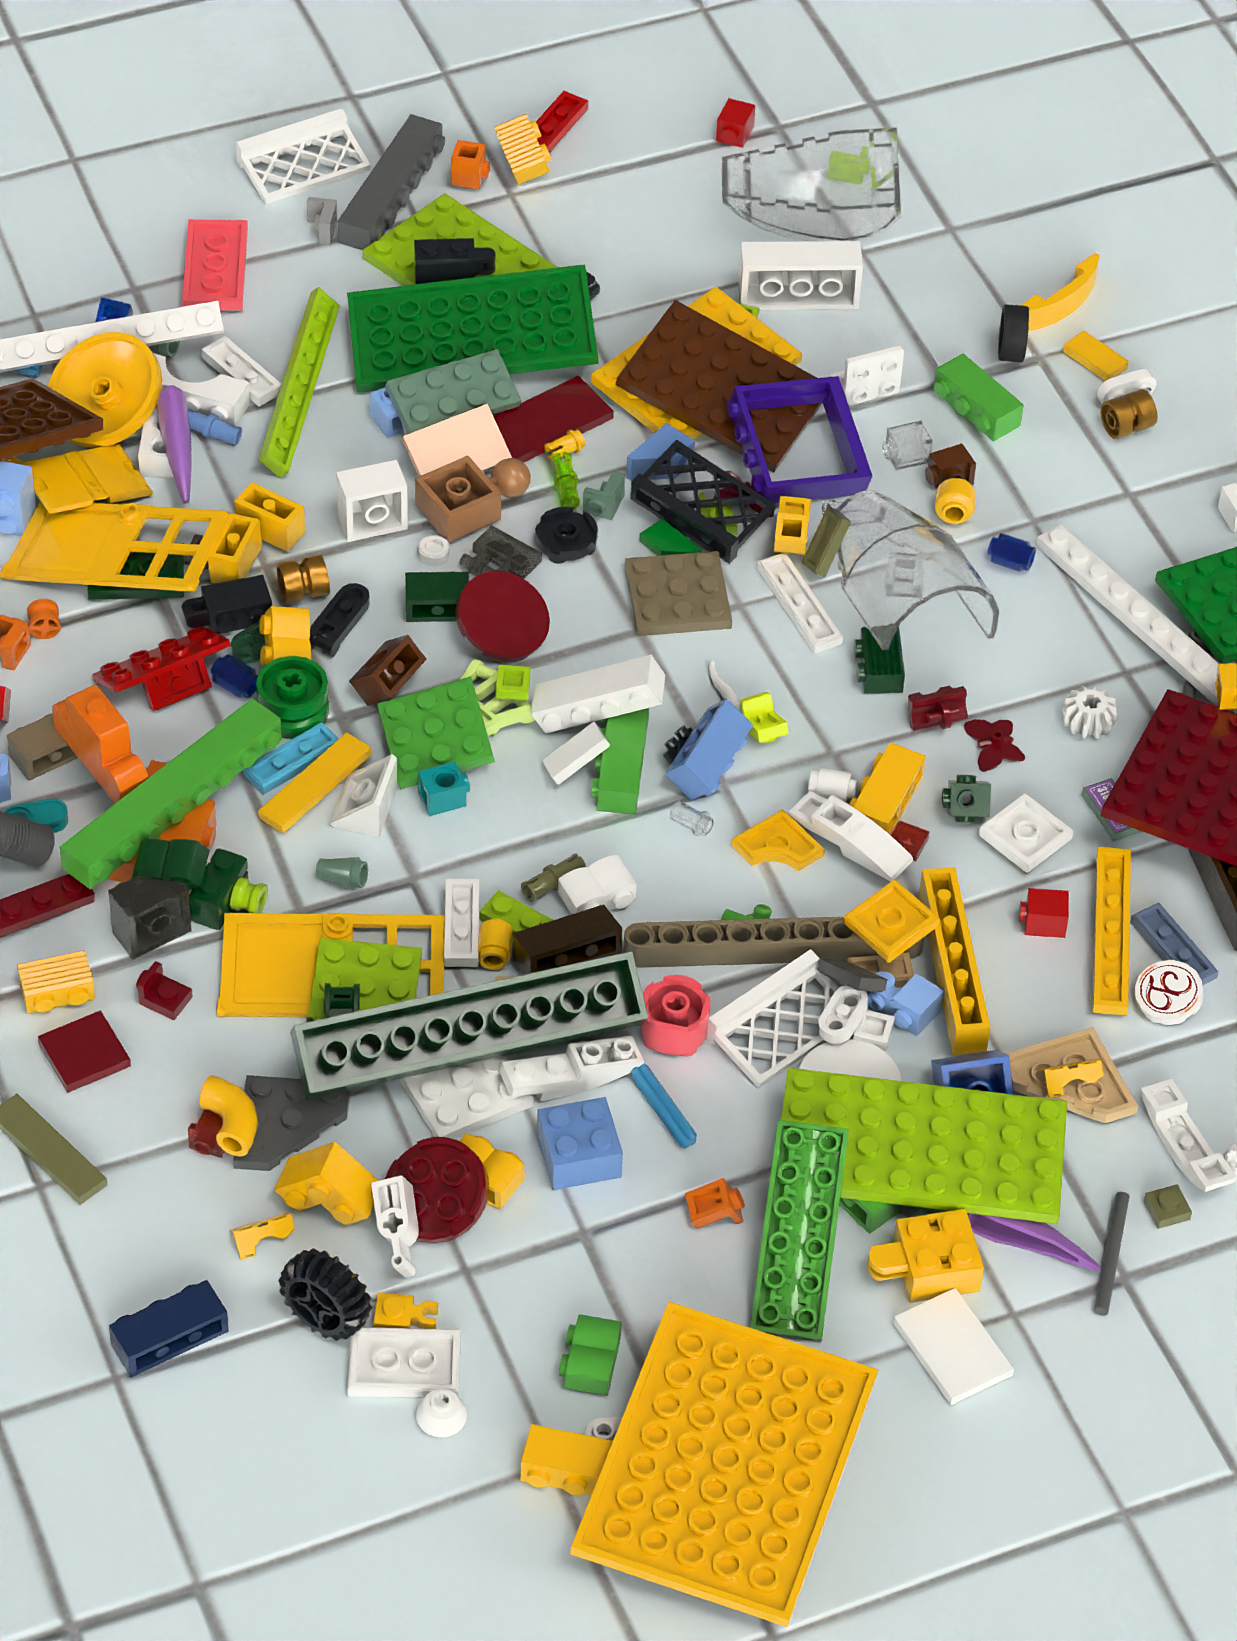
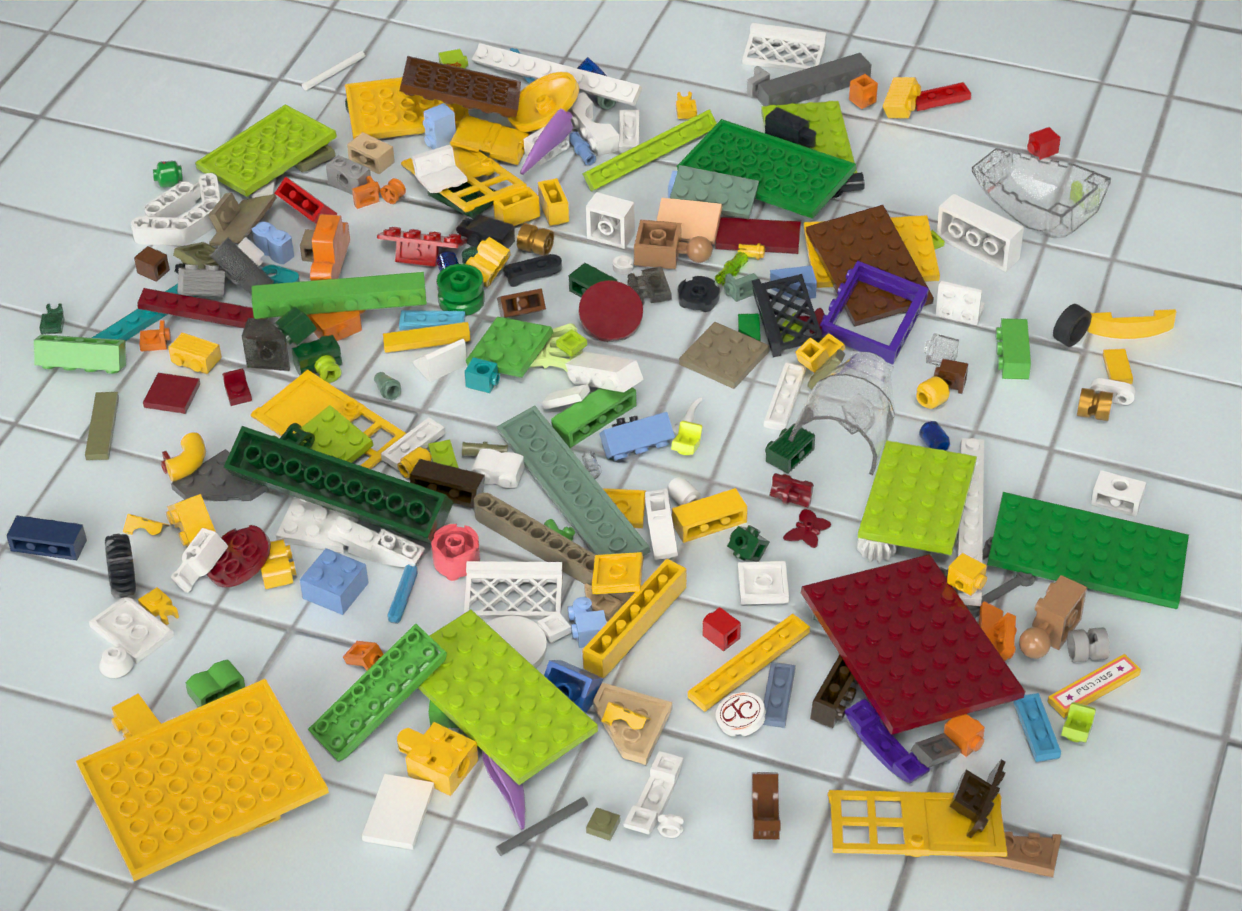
camera: 45 degrees right, 5 degrees down
coral plate [182,219,248,310] -> none
dark grey tile [817,959,888,992] -> none
white plate [818,985,868,1044] -> none
clear red tile [891,820,930,862] -> none
none -> white bracket [412,145,468,193]
none -> sand green plate [496,405,650,556]
none -> yellow plate [676,92,697,119]
none -> lime plate [858,440,977,555]

